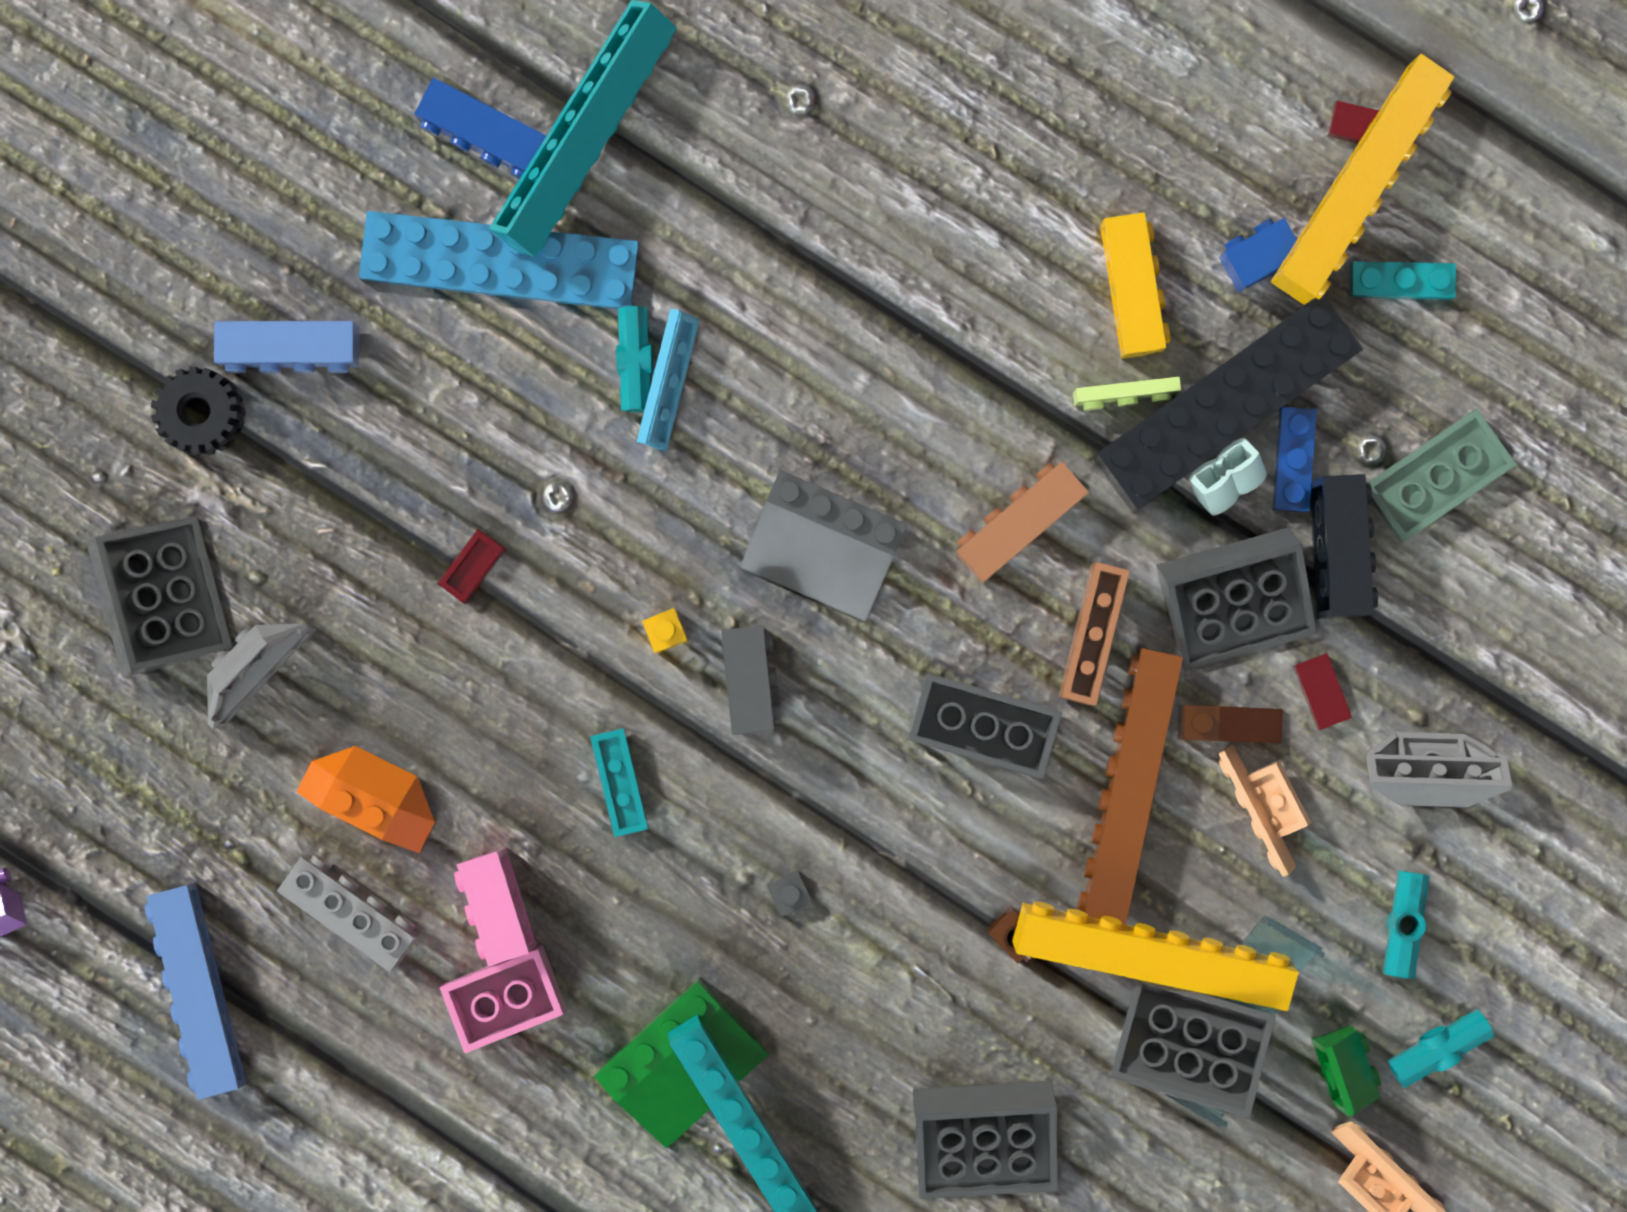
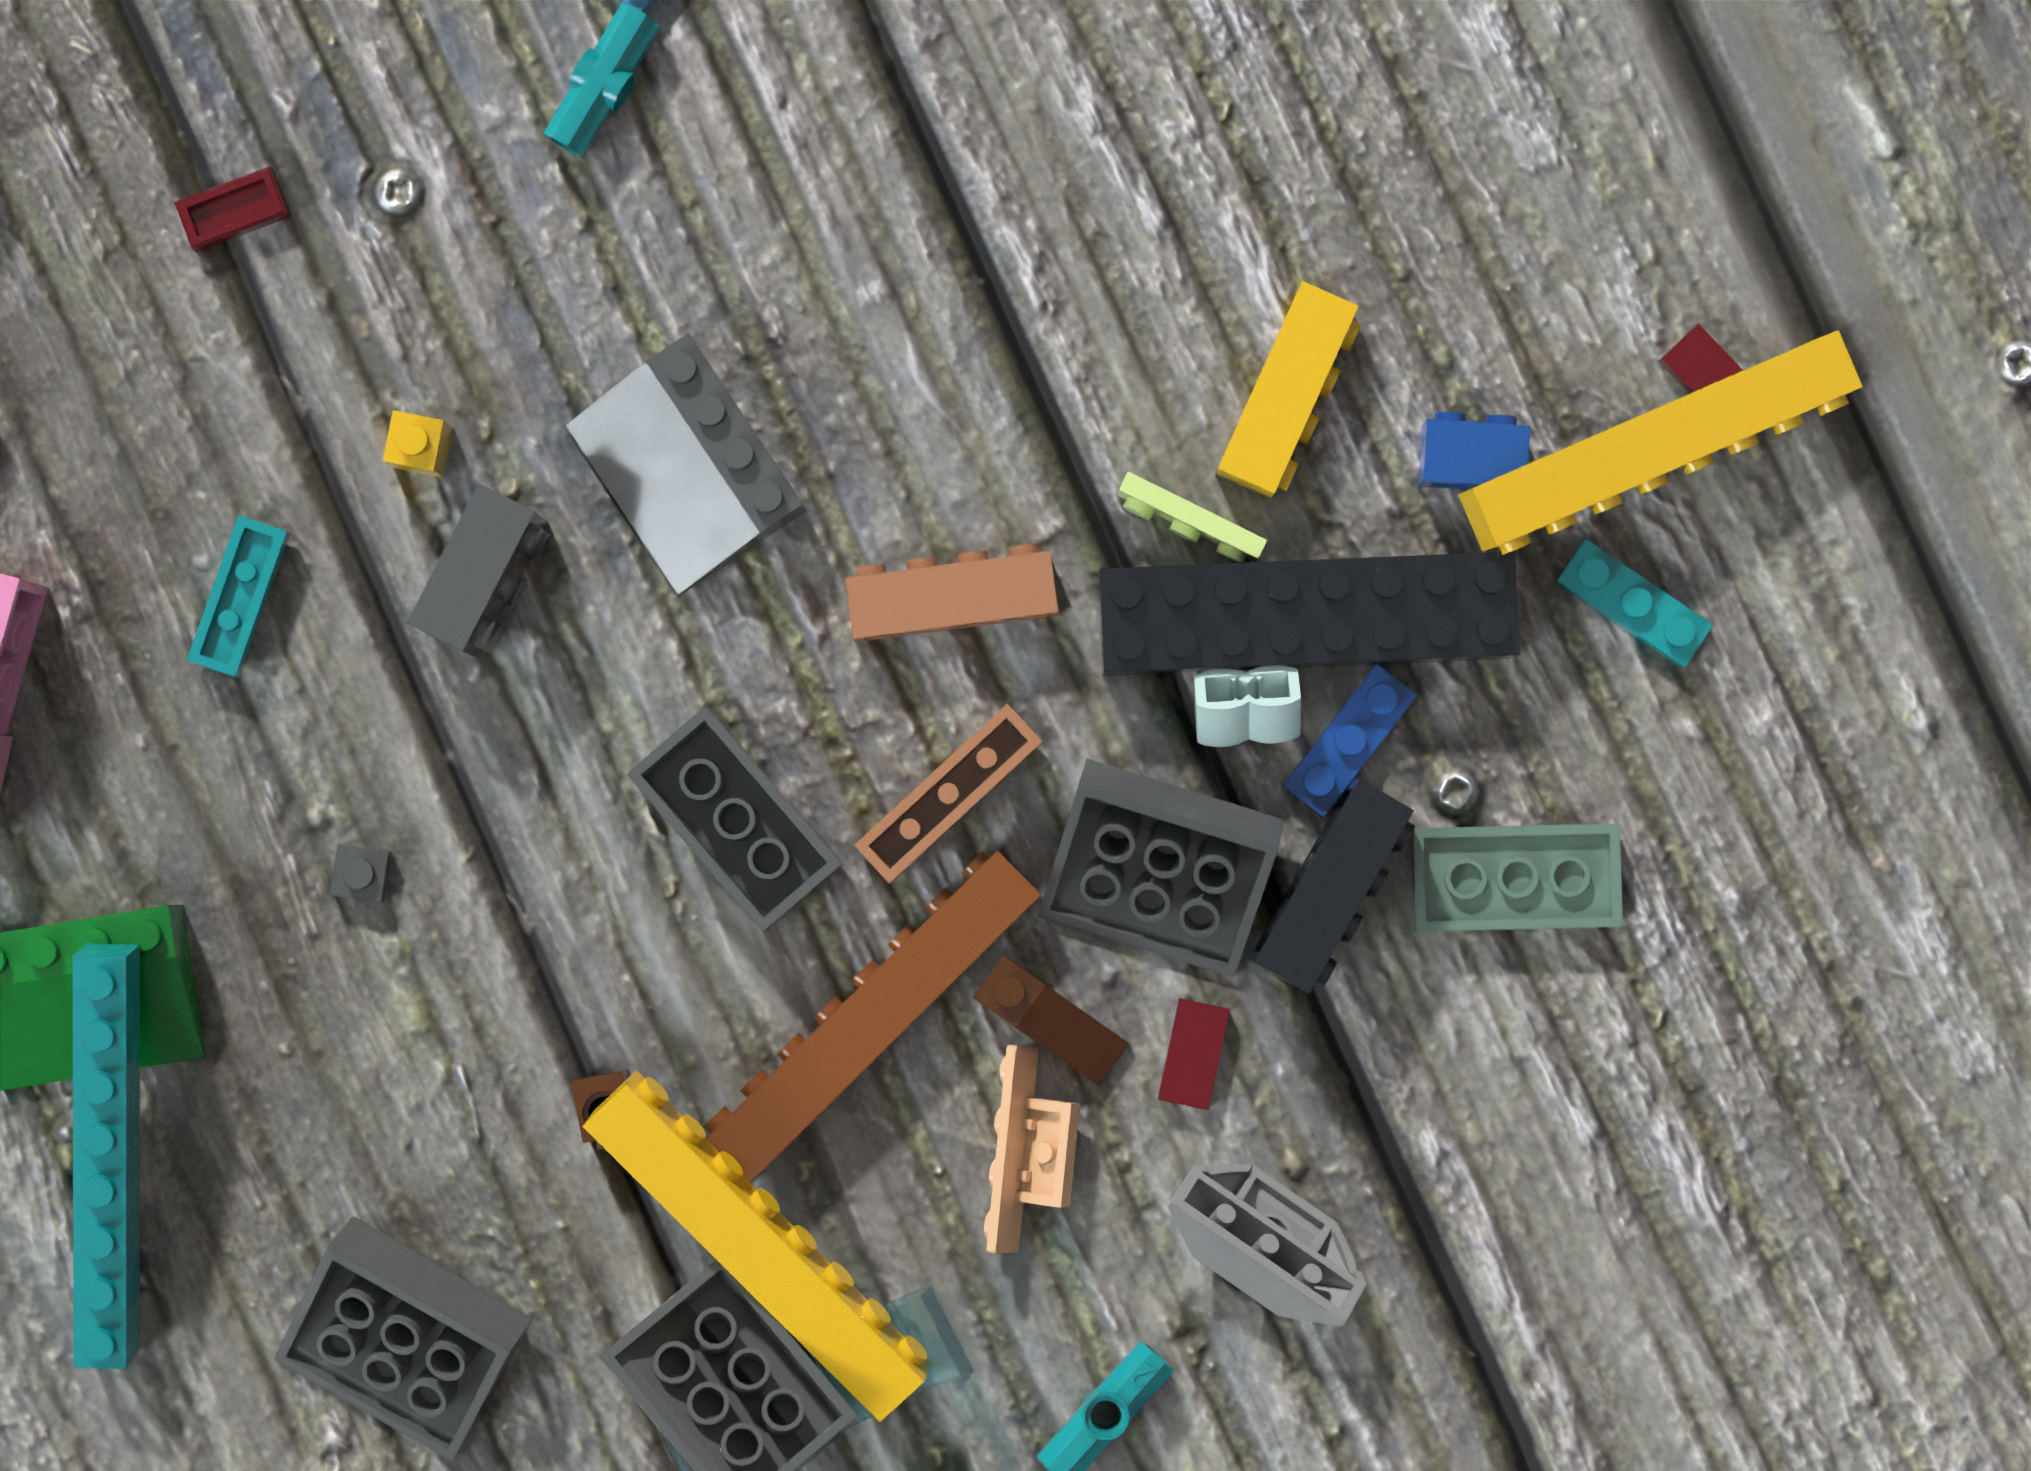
camera: 30 degrees right, 0 degrees up
medium azure tile [637,309,700,451] -> none

